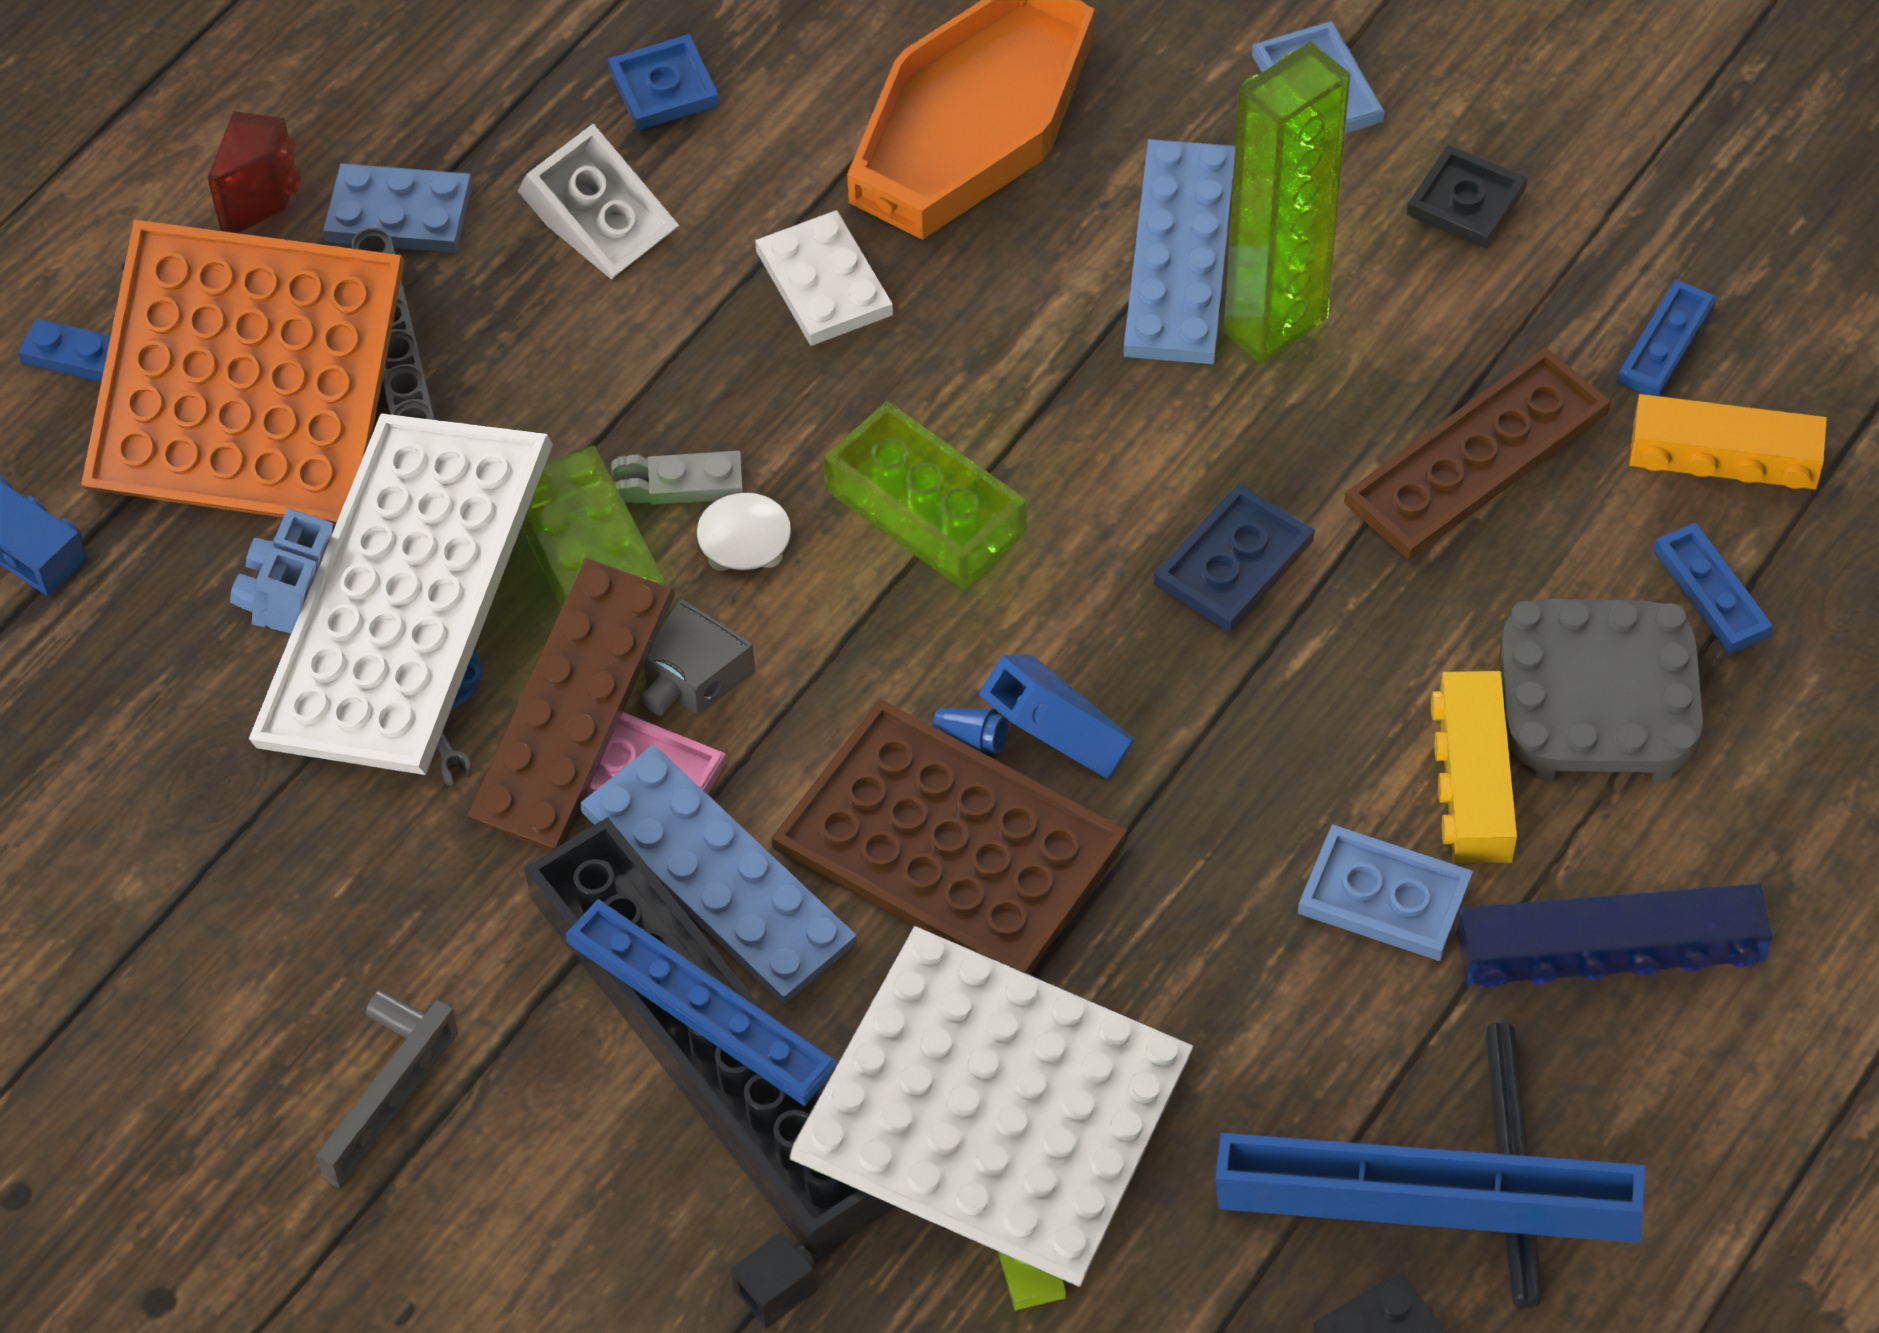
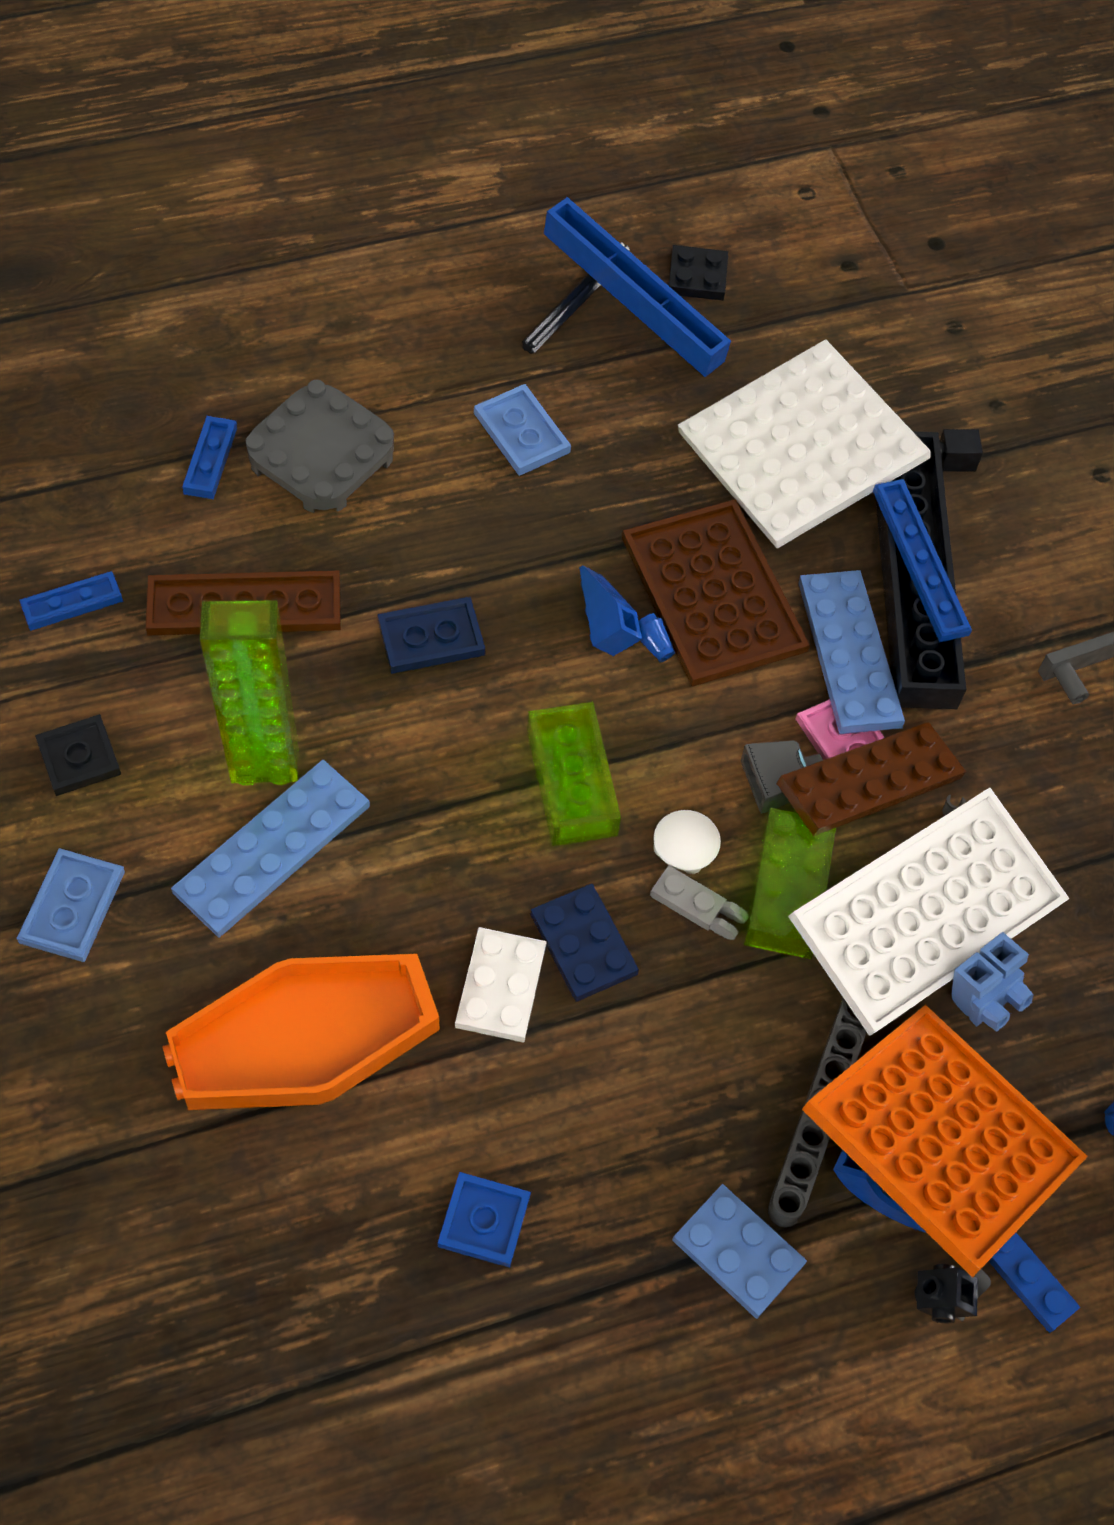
camera: 150 degrees left, 5 degrees up
clear red slope [207,111,301,233] -> none
white slope [518,124,679,280] -> none
yellow brick [1431,671,1517,863] -> none
clear blue brick [1457,884,1773,987] -> none
light orange brick [1629,394,1827,490] -> none
none -> dark blue plate [530,884,639,1002]

